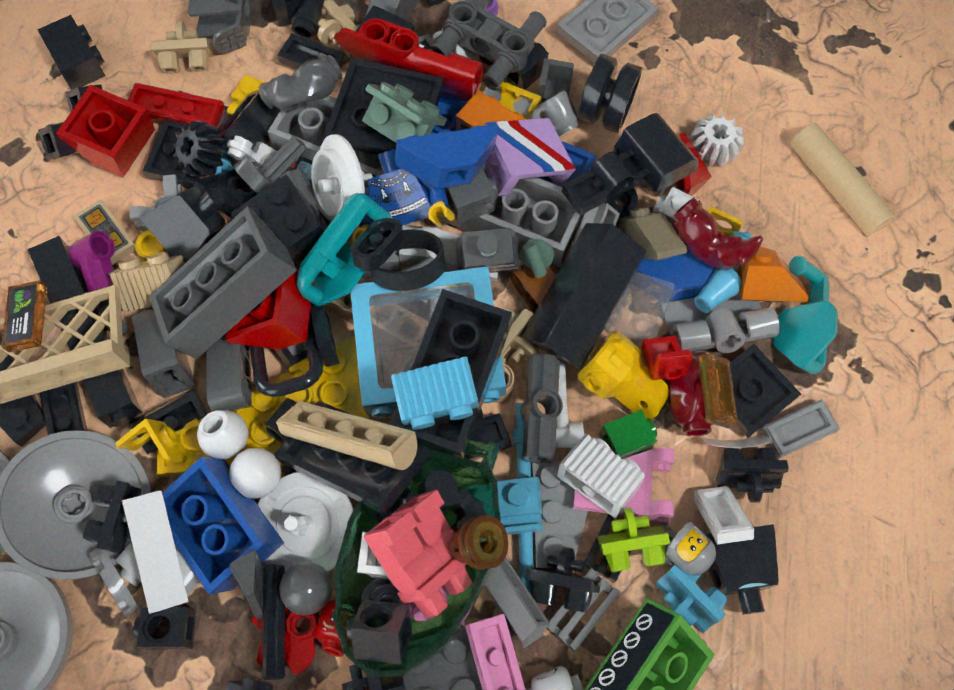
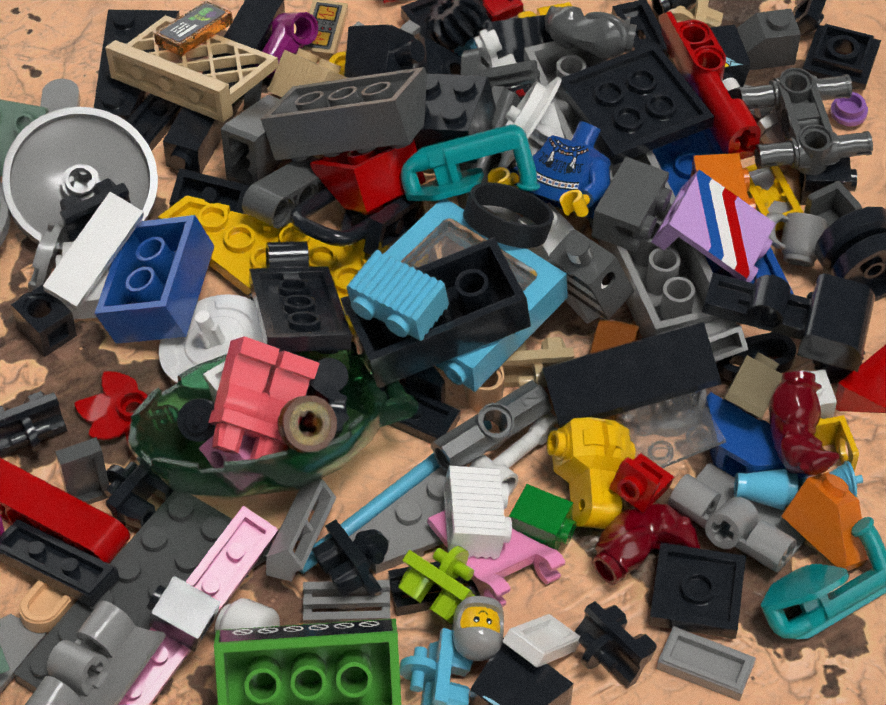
camera: 50 degrees right, 15 degrees down
yellow bracket [115,419,187,463] -> none
white piece [197,409,249,460] -> none
white piece [229,448,281,498] -> none
dark grey slope [229,550,263,621] -> none
black axle [262,564,285,680] -> none
tan brick [276,401,417,470] -> none
dark grey piece [279,561,332,615] -> none
black brick [347,600,412,665] -> none
black plate [350,218,404,271] -> none
sand green bracket [362,82,447,143] -> none
blue slope [395,125,499,189] -> none
medium azure plate [468,477,544,536] -> none
sand green plate [520,239,554,278] -> none
clear orange tile [698,353,738,428] -> none
white sticker [701,435,773,448] -> none

